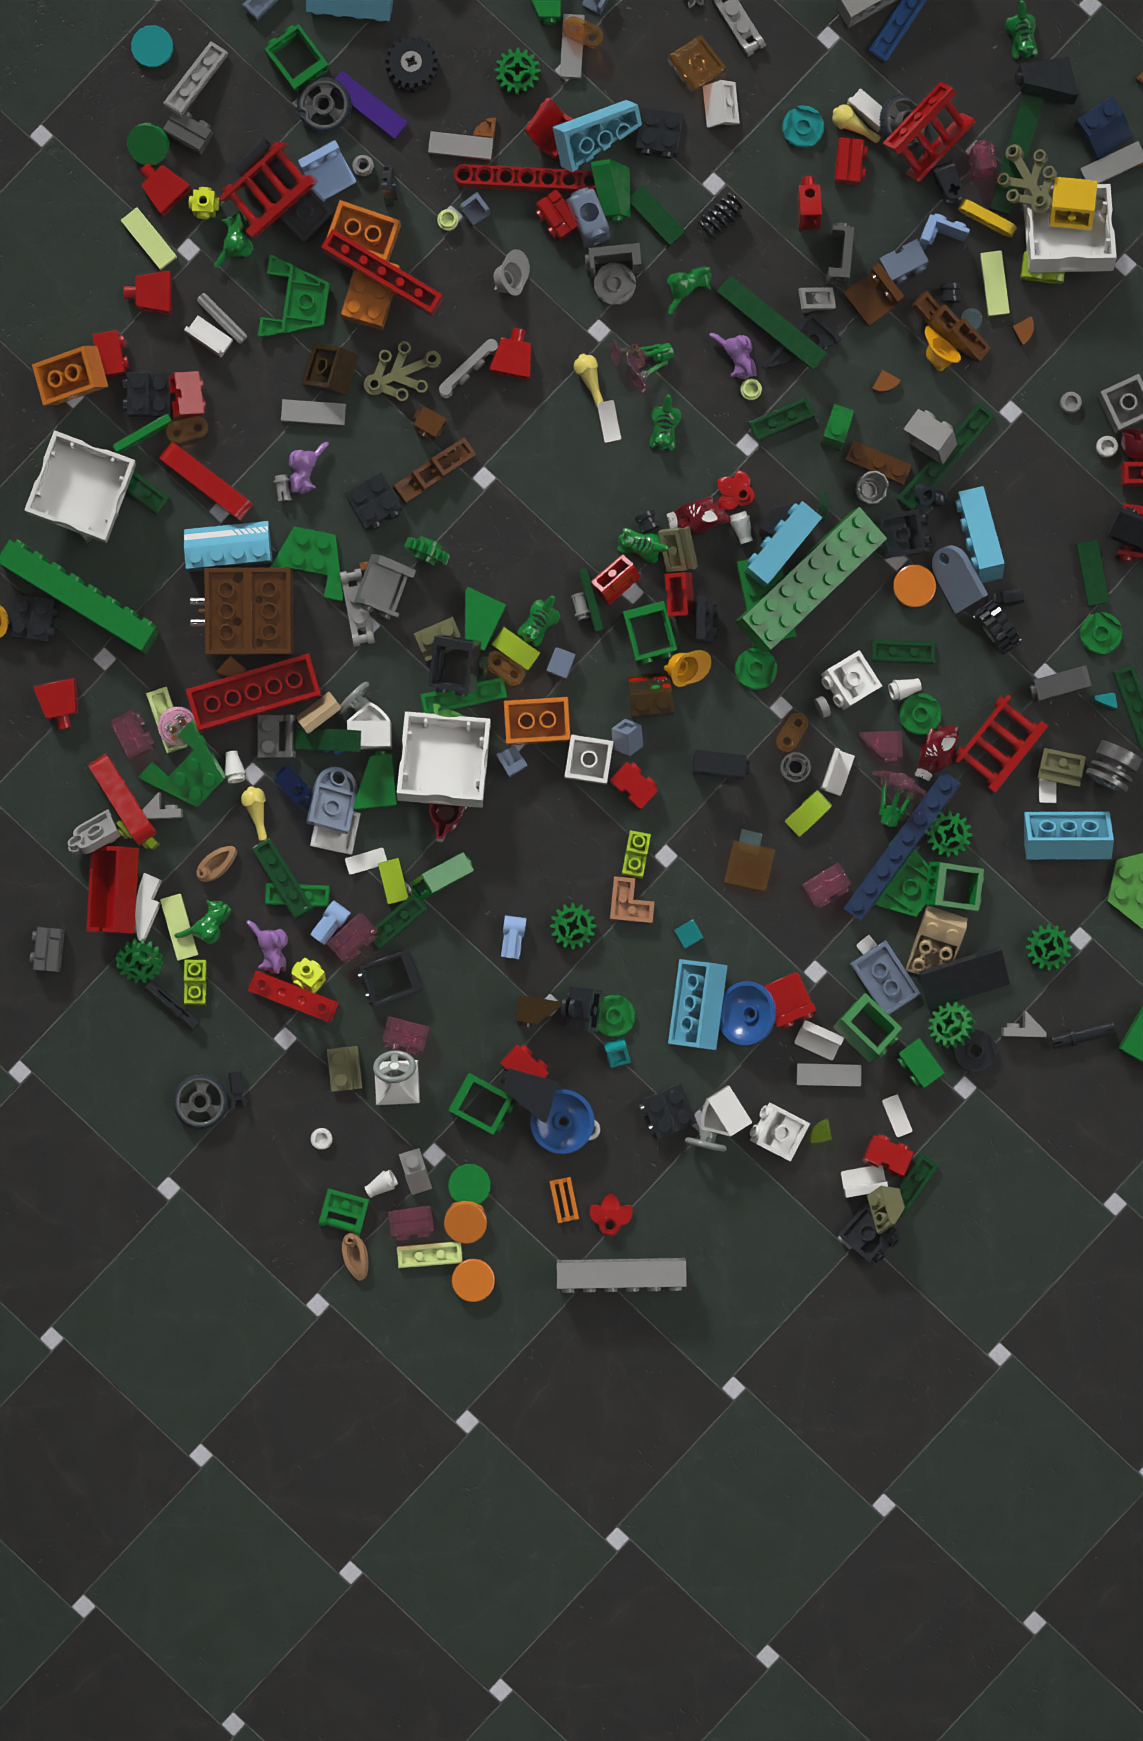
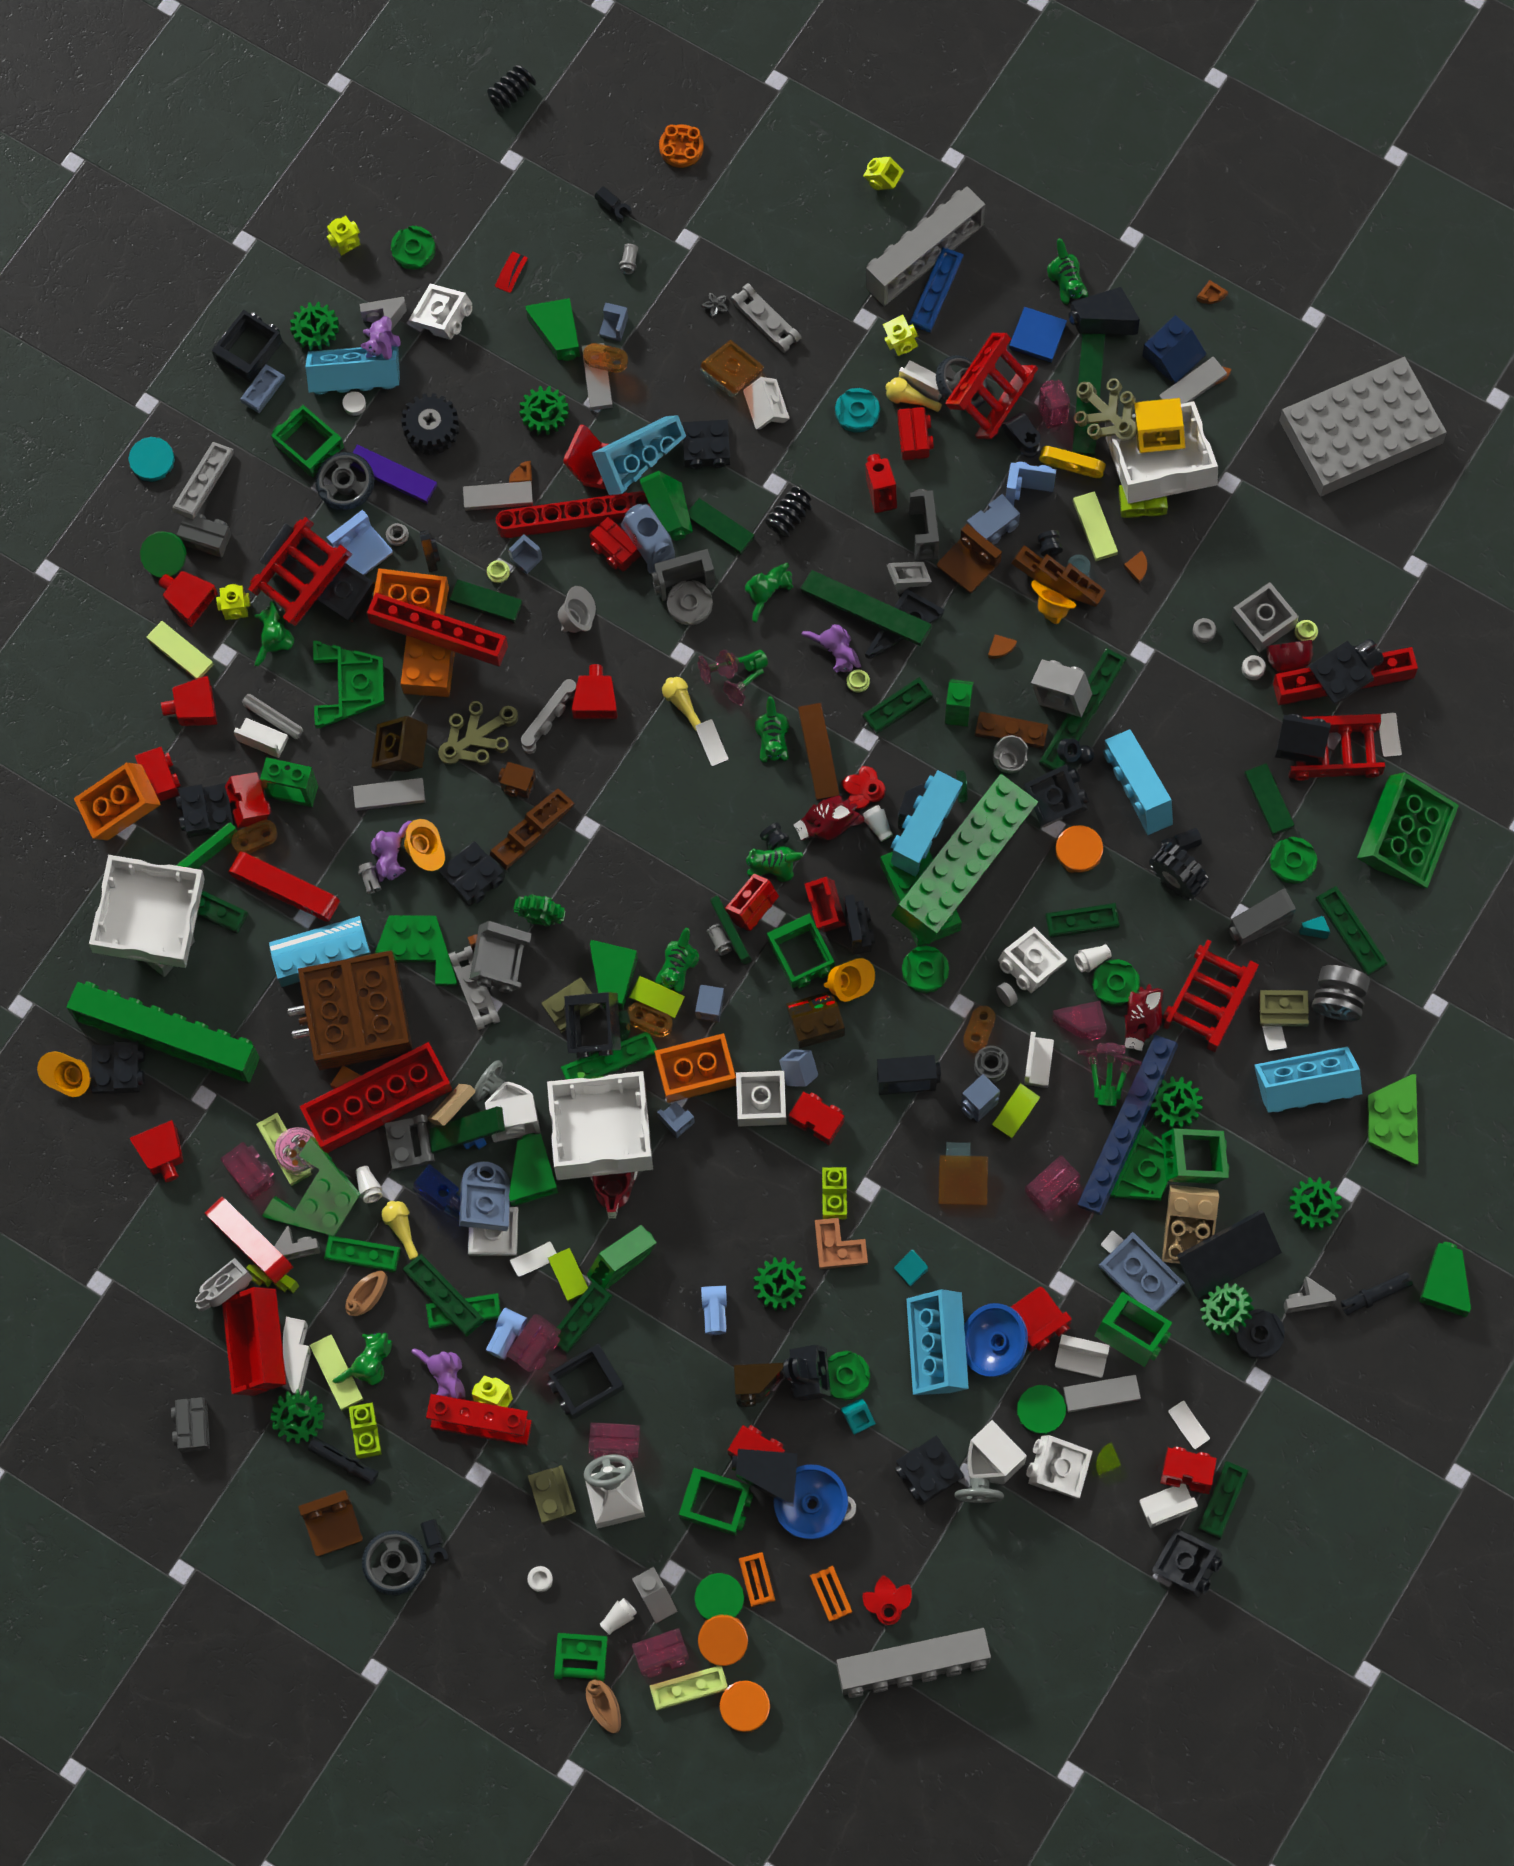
camera: 10 degrees left, 15 degrees down
olive plate [658,526,698,572] -> none
olive slope [867,1186,905,1234] -> none
green brick [897,1038,944,1088] -> none
sand blue tile [932,545,988,614] -> none
none -> green window [260,757,318,807]
none -> reddish brown bracket [298,1490,363,1557]
none -> green tile [324,1235,401,1273]
none -> white tile [343,392,366,416]
none -> light orange piece [404,819,445,871]
none -> dark green tile [450,579,523,623]
none -> orange tile [739,1552,775,1608]
none -> reddish brown slope [798,703,839,799]
none -> neon yellow brick [883,315,918,356]
none -> sand blue brick [961,1074,1000,1122]
none -> blue tile [1009,307,1067,363]
none -> green tile [1017,1385,1066,1435]

